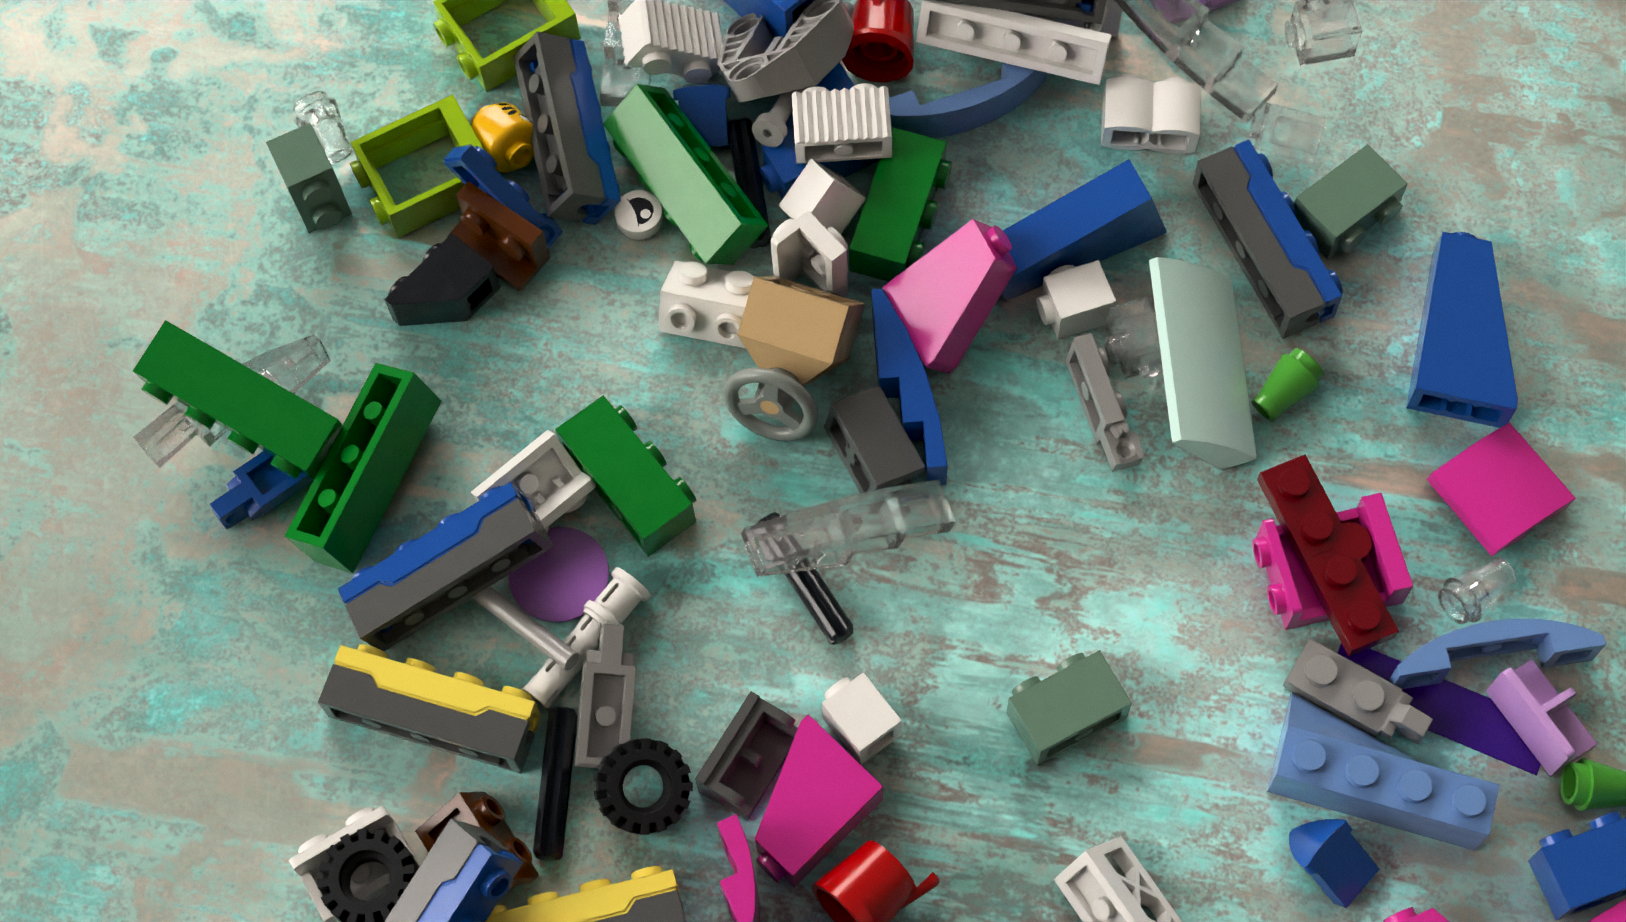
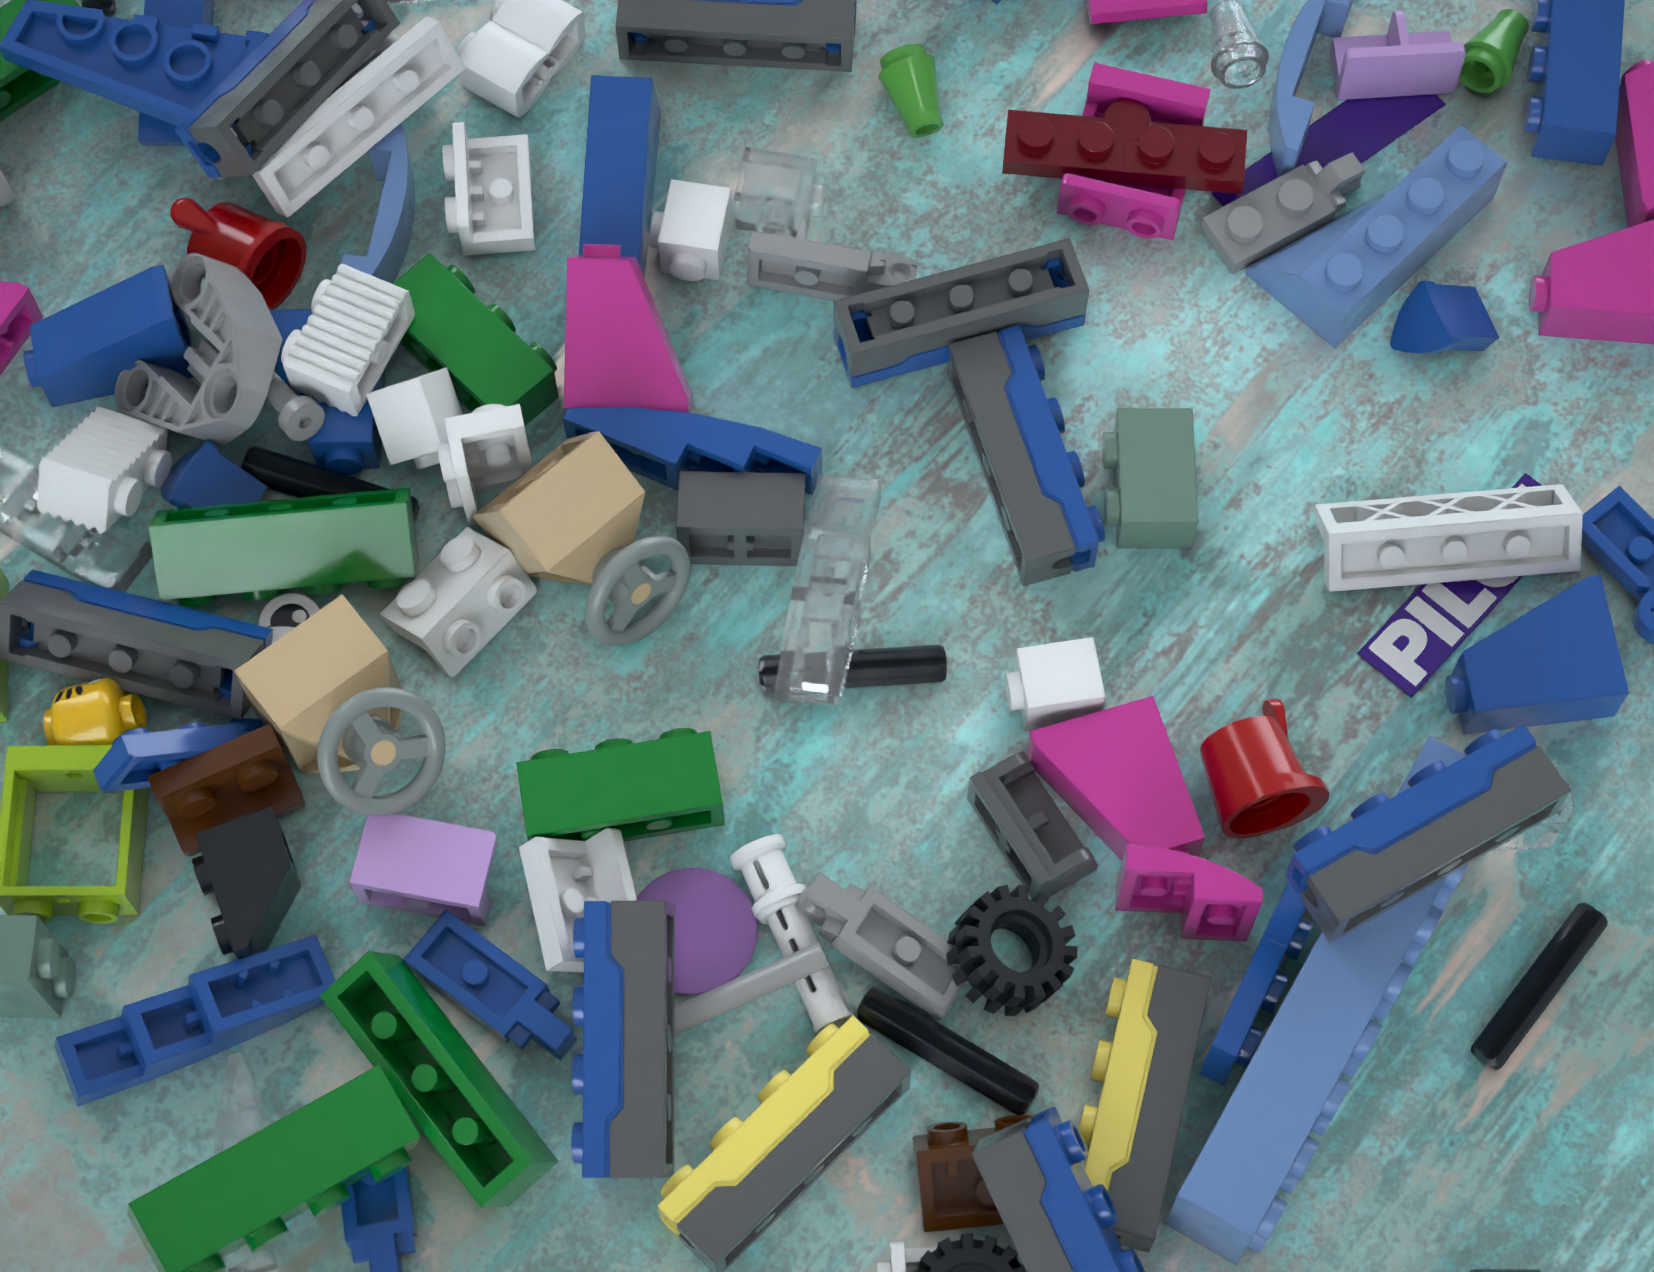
camera: 65 degrees left, 0 degrees up
light aqua slope [1149,257,1257,470] -> none
none -> blue slope [54,935,335,1107]
none -> tan piece [234,594,446,816]
none -> lavender panel [349,813,497,927]
none -> blue hinge [403,909,577,1061]
none -> white bracket [442,122,536,256]
none -> dark grey piece [833,238,1089,388]
none -> piece [947,325,1105,587]

